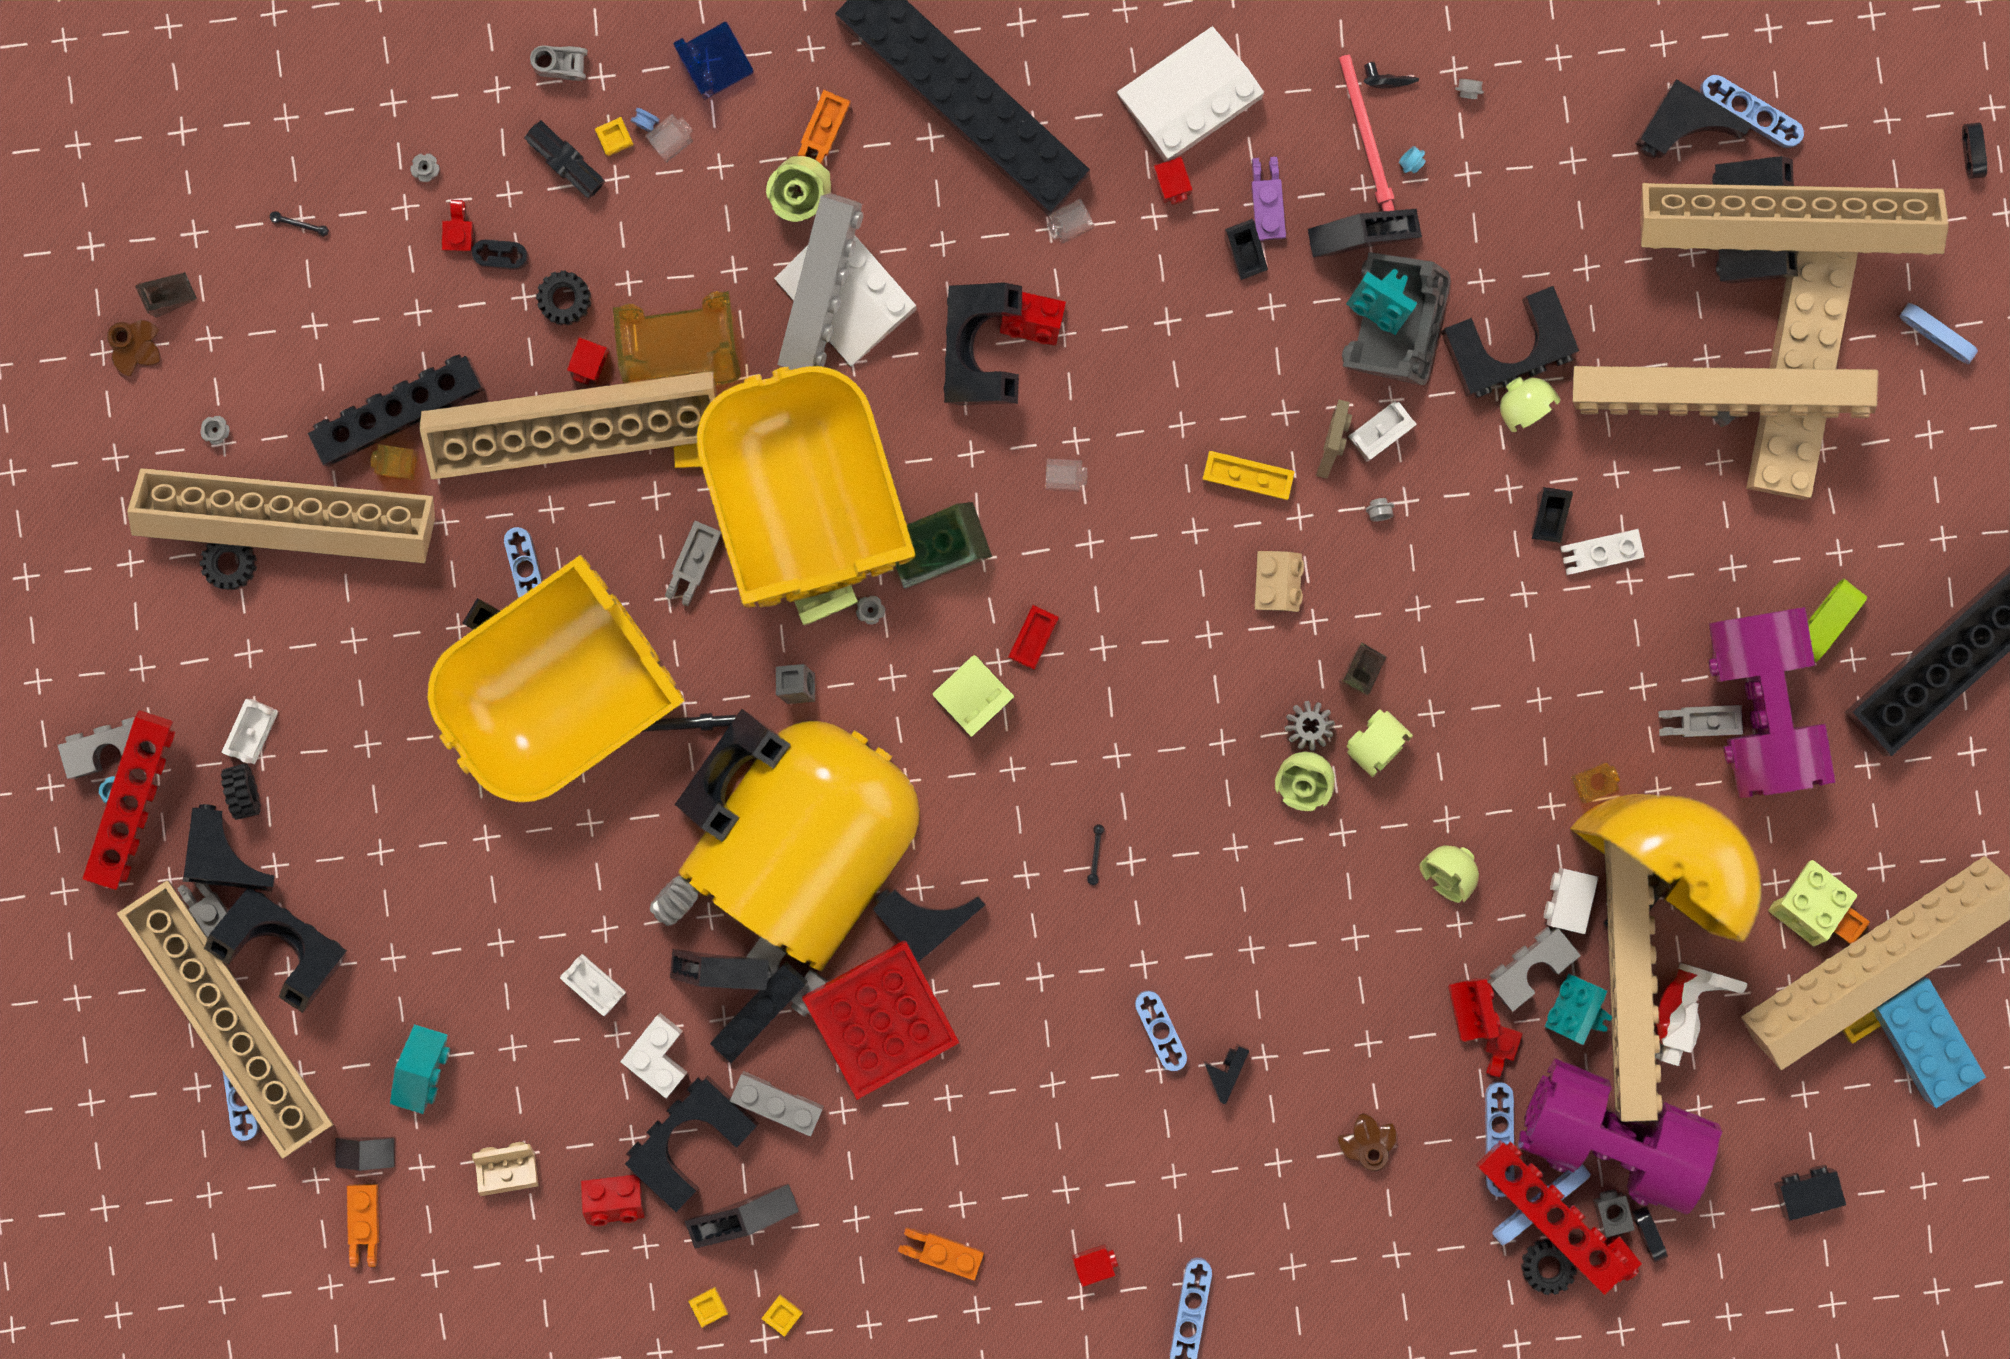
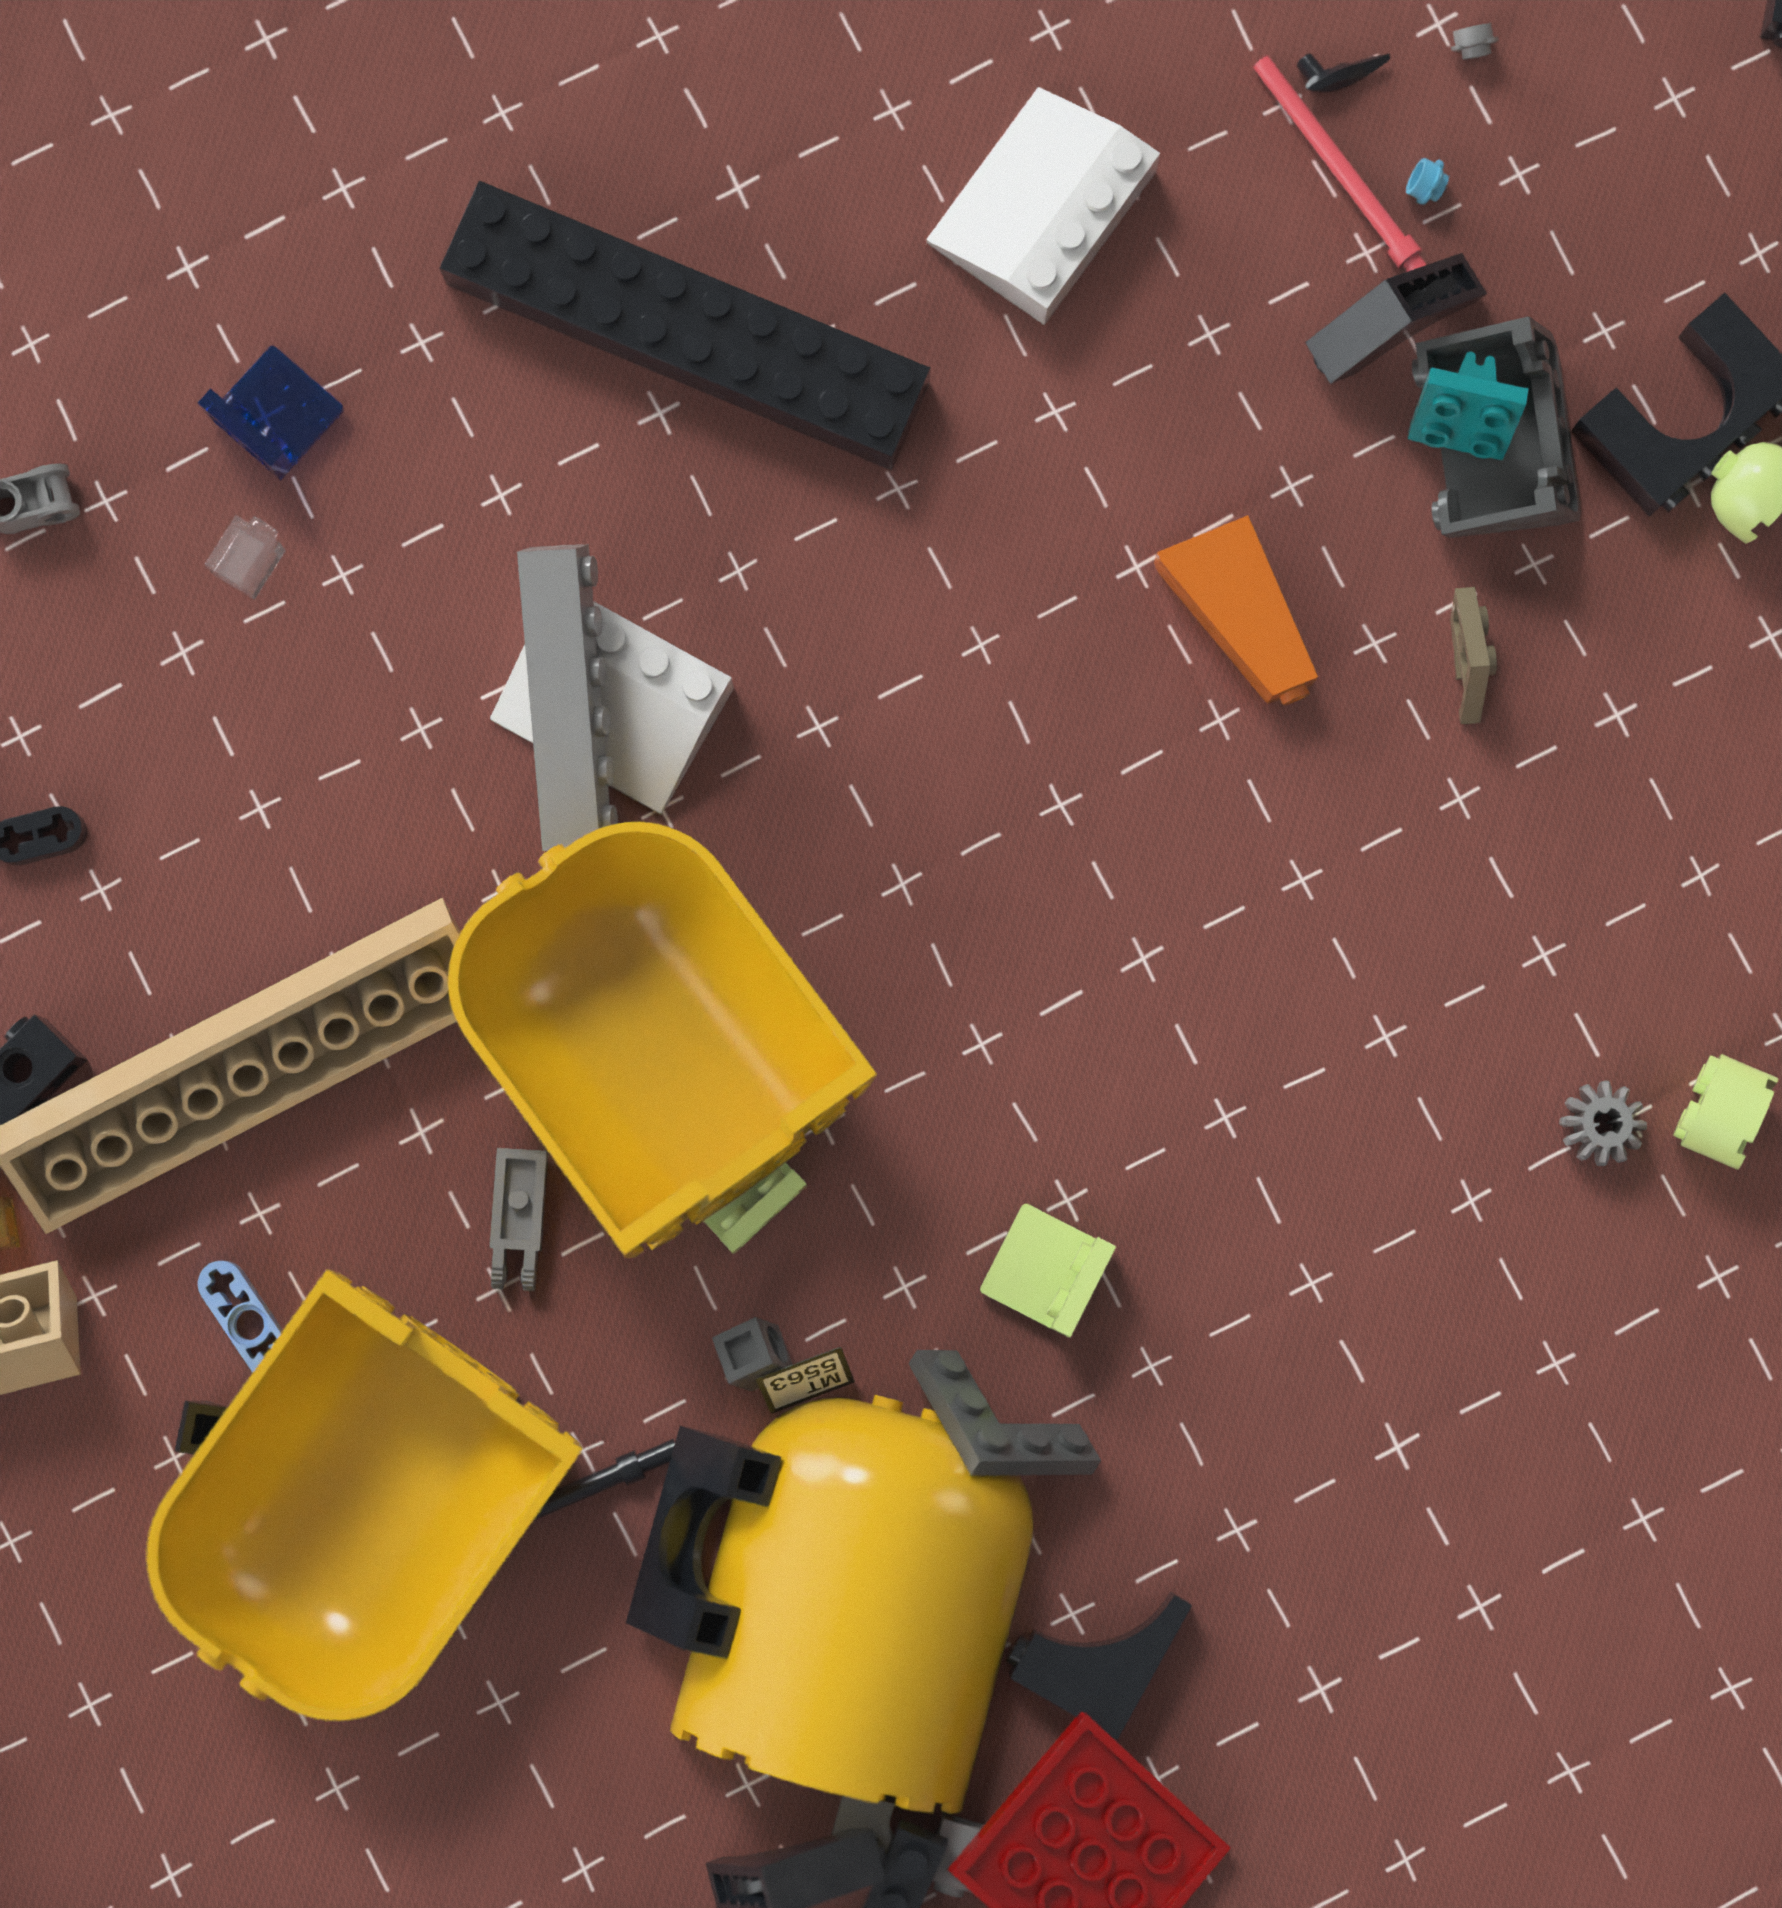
camera: 15 degrees left, 5 degrees down
black piece [524,120,605,200] -> none
black tyre [536,270,591,326] -> none
red brick [567,337,610,385] -> none
yellow tile [595,117,634,157] -> none
clear yellow windscreen [613,291,741,385] -> none
medium blue bush [630,108,660,133] -> none
light grey gear [650,876,699,926] -> none
yellow tile [674,443,702,468] -> none
yellowish green brick [766,156,831,222] -> none
orange hinge [797,90,851,164] -> none
light grey plate [856,596,885,625] -> none
clear green slope [895,502,992,589] -> none
black arch [943,282,1023,405] -> none
red bracket [1000,292,1066,346] -> none
red tile [1008,605,1059,670] -> none
clear brick [1045,459,1087,492] -> none
clear brick [1047,198,1094,244] -> none
black hinge [1087,824,1105,885] -> none
light blue beam [1135,990,1187,1071] -> none
red brick [1152,156,1193,205] -> none
yellow plate [1202,451,1295,500] -> none
black slope [1204,1044,1249,1105] -> none
black slope [1224,219,1268,280] -> none
medium lavender hinge [1251,157,1286,241] -> none
tan bracket [1255,551,1304,612] -> none
yellowish green cylinder [1275,751,1335,811] -> none
clear smoke slope [1339,642,1387,696] -> none
white hinge [1348,401,1417,462] -> none
light grey plate [1366,498,1395,522] -> none
none -> sticker [756,1347,855,1414]
none -> dark grey plate [909,1350,1101,1476]
none -> orange slope [1154,515,1318,706]

